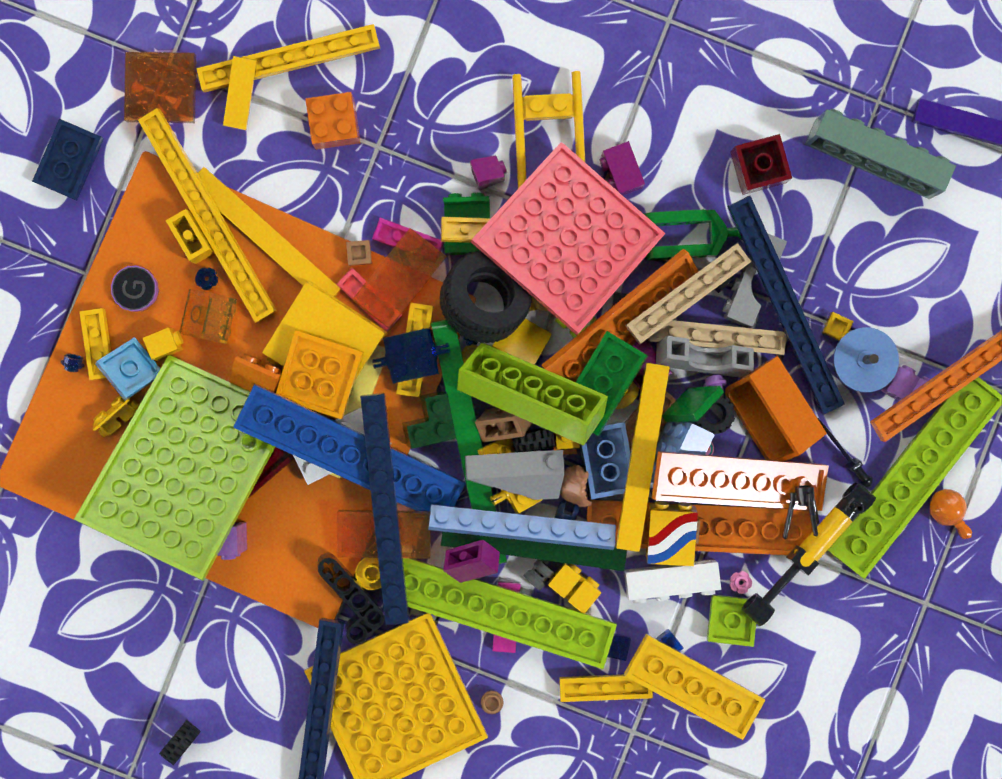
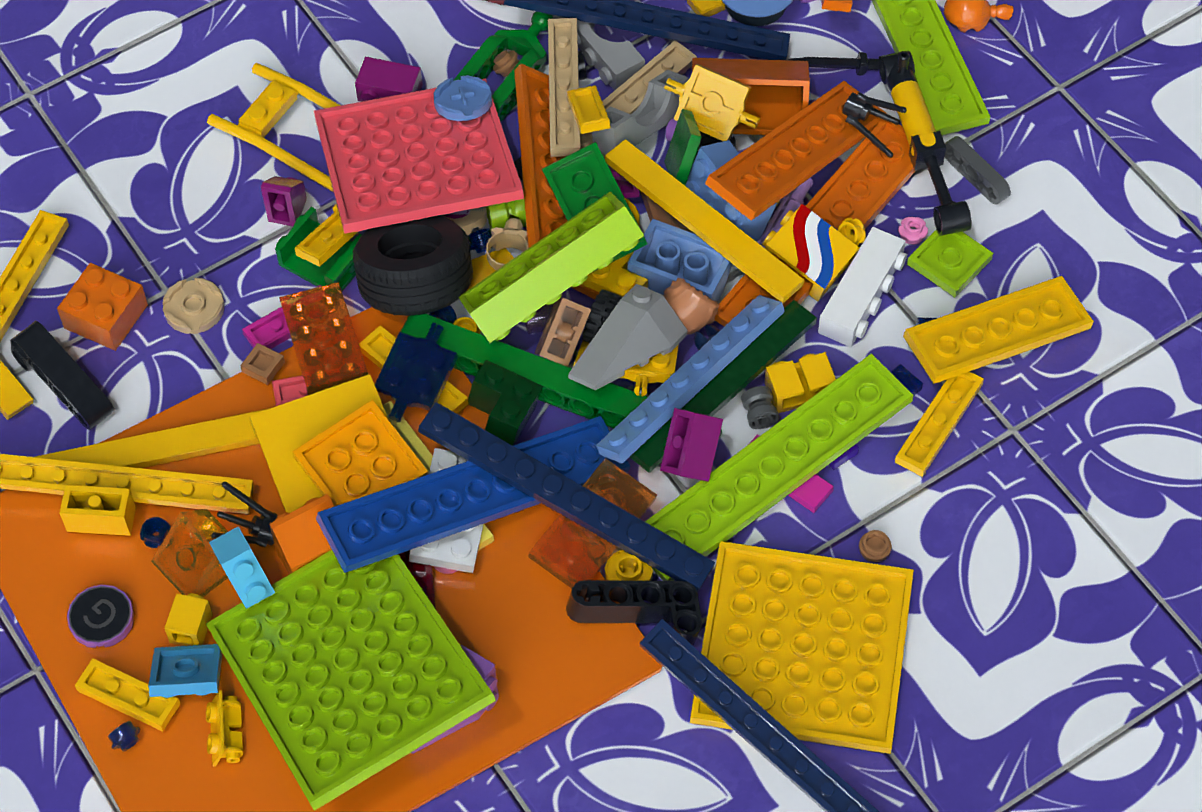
camera: 55 degrees left, 30 degrees down
none -> black beam [10,321,115,430]
none -> tan tile [163,278,224,334]
none -> medium azure brick [209,526,275,609]
none -> black plant [211,481,277,548]
none -> medium blue tile [434,75,492,121]
none -> clear blue plate [468,228,493,253]
none -> tan piece [486,218,528,271]
none -> medium nougat plate [493,50,519,77]
none -> yellow tile [567,85,610,134]
none -> yellow plate [664,64,760,141]
none -> yellow plate [838,218,866,246]
none -> dark grey beam [945,136,1011,205]

